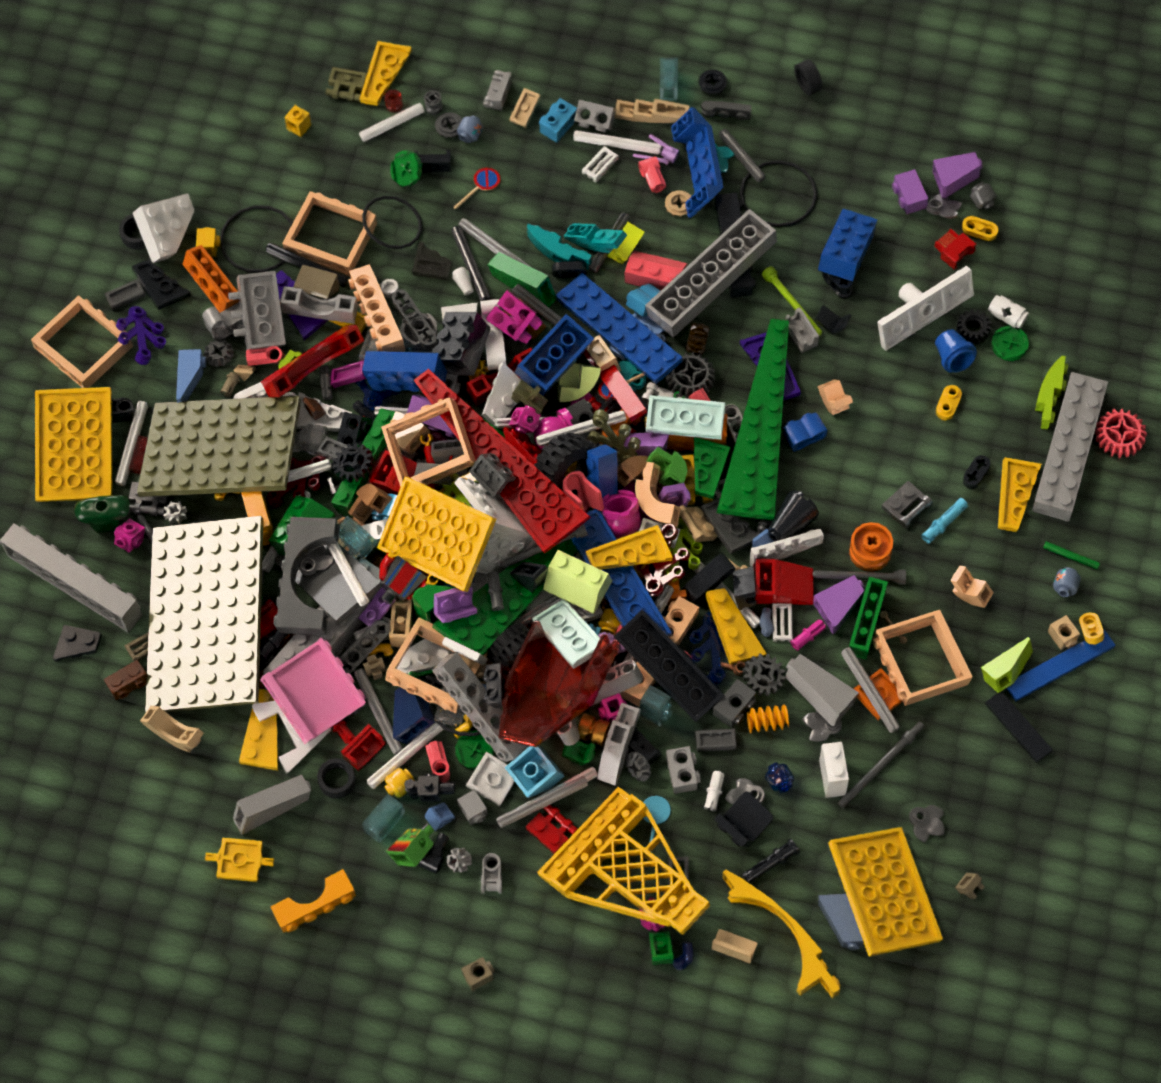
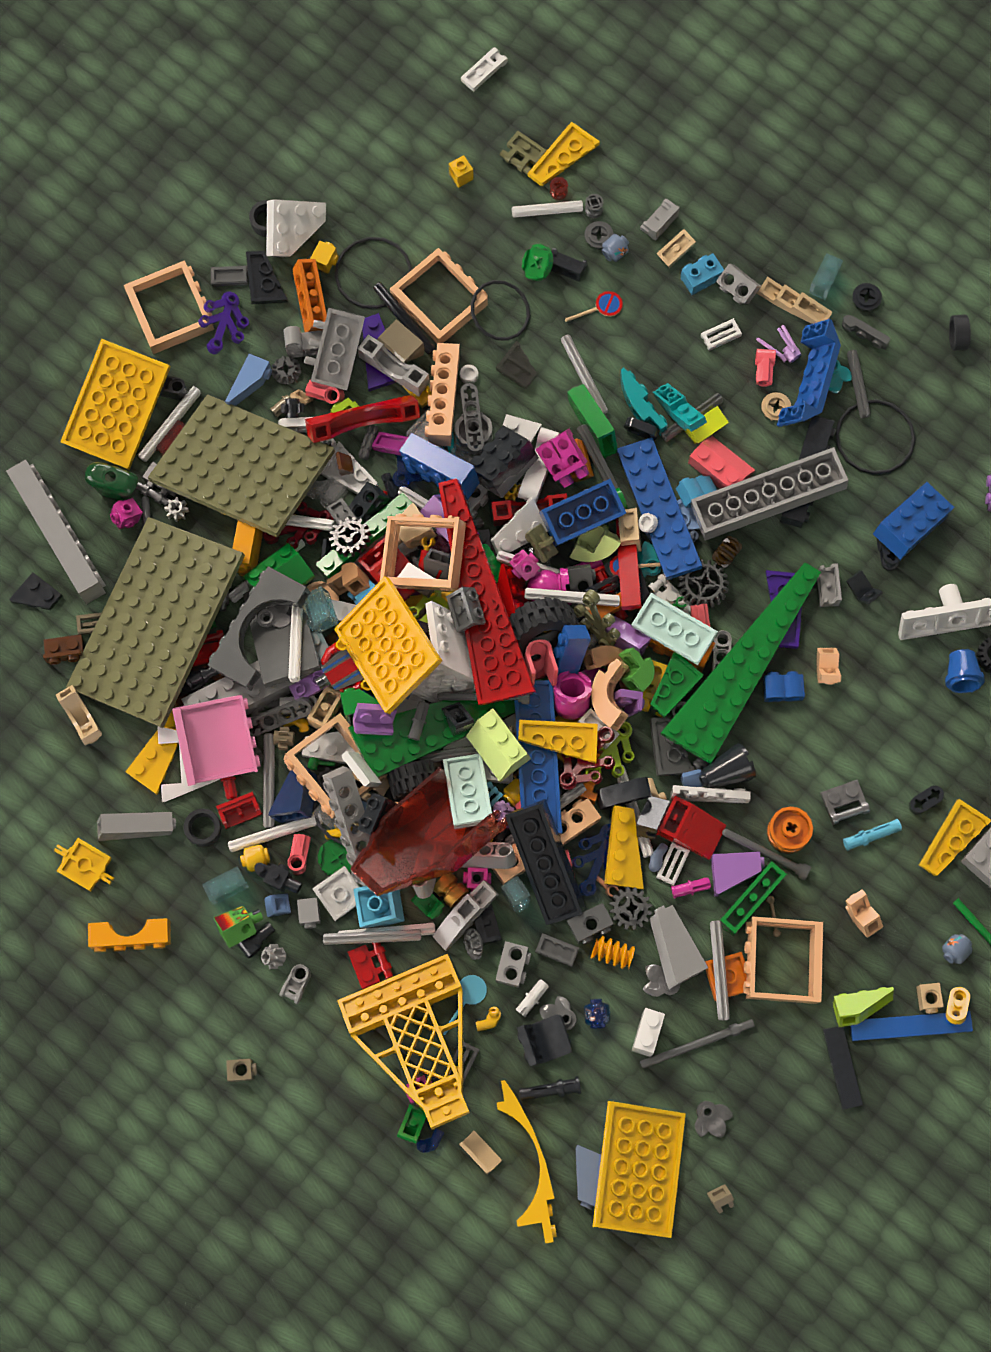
camera: 25 degrees right, 10 degrees up
black axle [451,226,491,301] -> none
white cone [452,267,474,296] -> none
white axle [574,130,661,154] -> none
tan plate [679,505,718,542] -> none
lime piece [761,266,822,336] -> none
yellow plate [936,385,962,420] -> none
none -> black gear [281,398,304,418]
none -> white plate [461,47,508,92]
none -> yellow arm [476,1007,501,1031]
none -> white tile [638,513,658,533]

